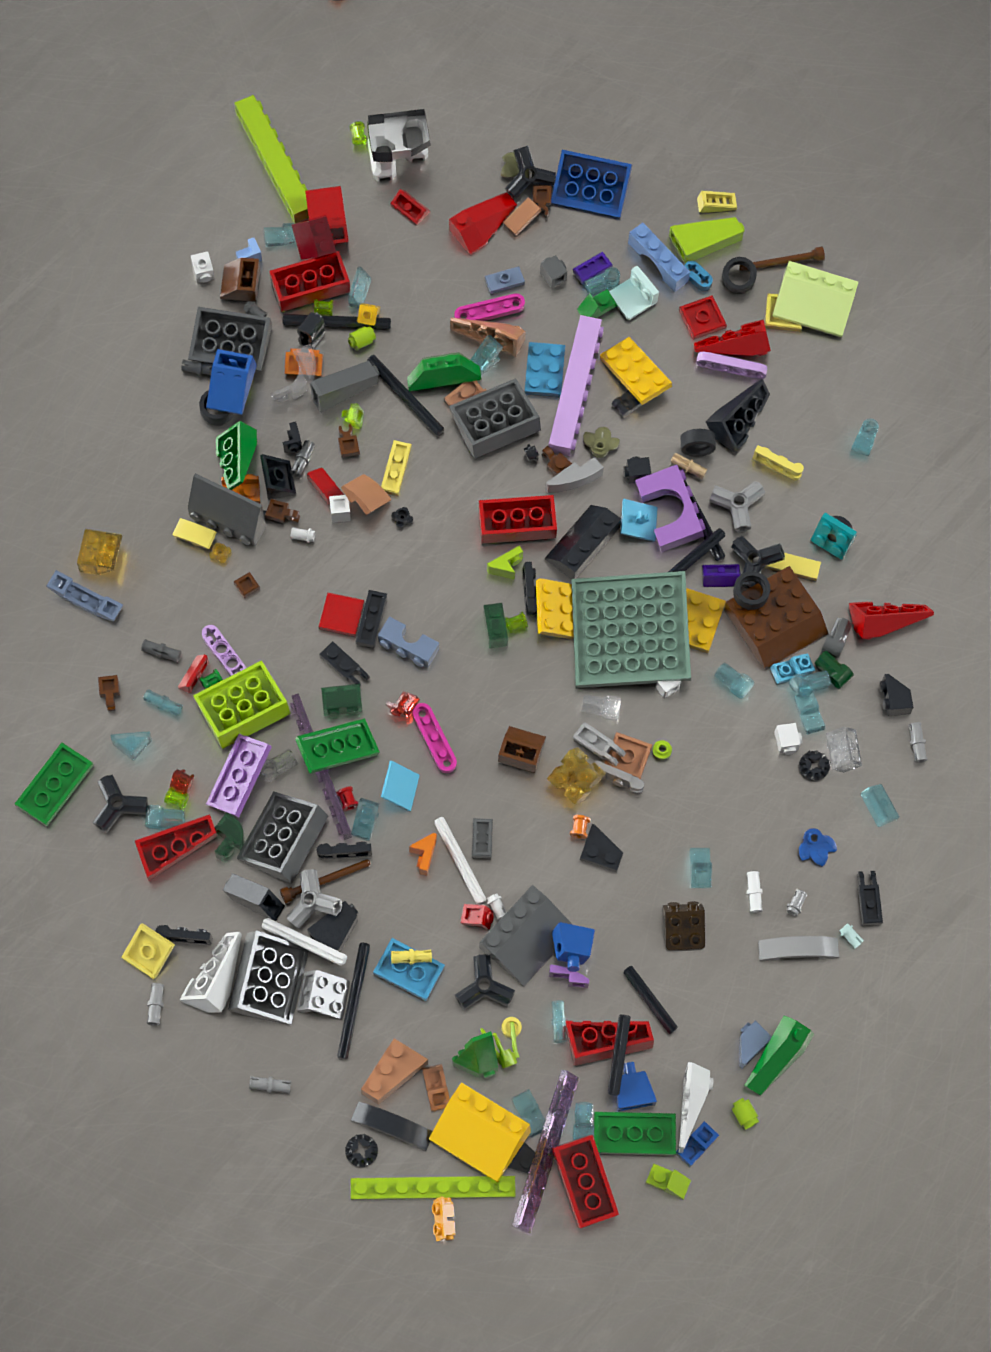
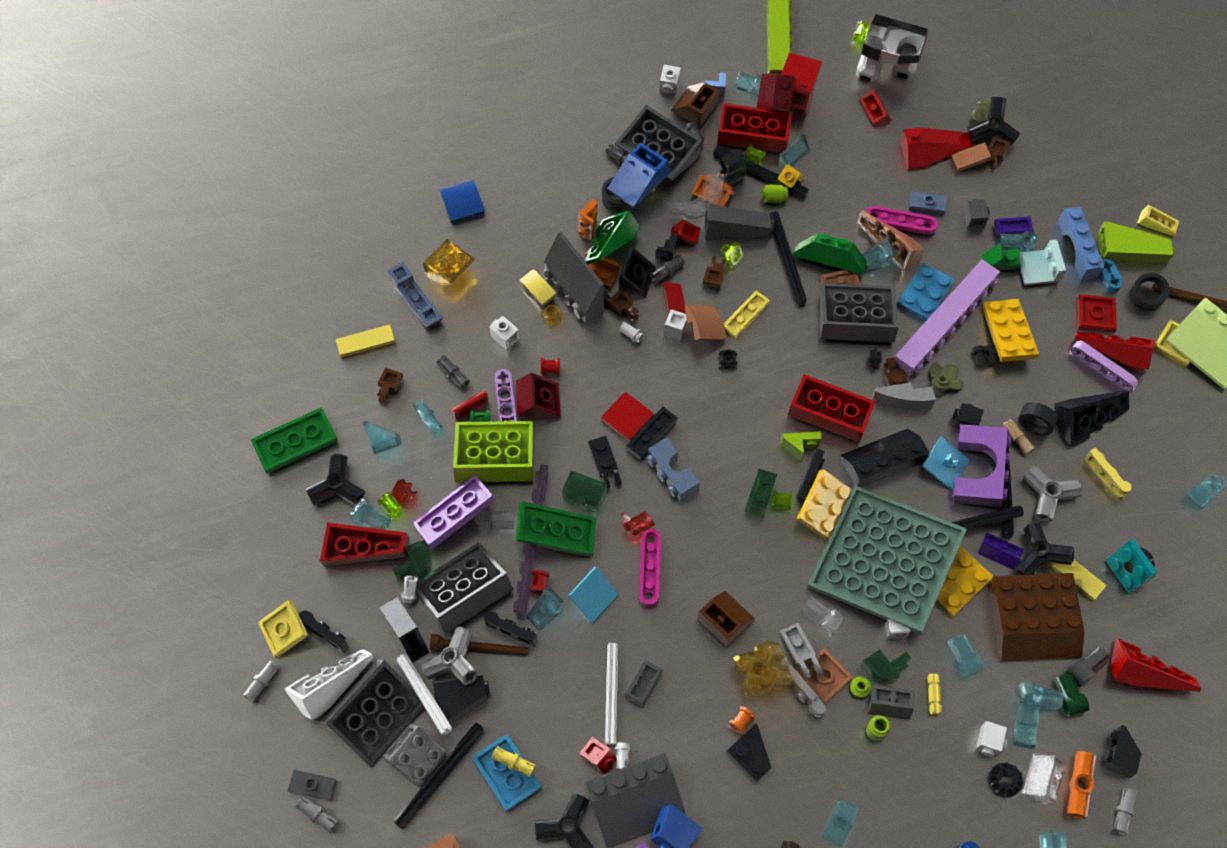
camera: 30 degrees right, 5 degrees down
reddish brown tile [234,572,260,598] -> none
orange slope [409,833,437,876] -> none
blue slope [551,150,633,217] -> none
black tyre [733,571,771,610] -> none
medium azure slope [770,653,815,684] -> none
none -> dark grey plate [287,770,336,801]
none -> light yellow tile [336,324,395,358]
none -> white pin [401,576,418,603]
none -> blue slope [439,180,485,222]
none -> white brick [489,316,519,350]
none -> dark red slope [516,372,561,420]
none -> red bush [541,358,560,375]
none -> orange bracket [577,199,598,241]
none -> red bracket [670,219,701,246]
none -> clear green brick [860,649,911,685]
none -> lime brick [866,716,891,741]
none -> dark grey hinge [868,684,914,719]
none -> light yellow axle [927,674,942,715]
none -> orange piece [1067,751,1096,819]

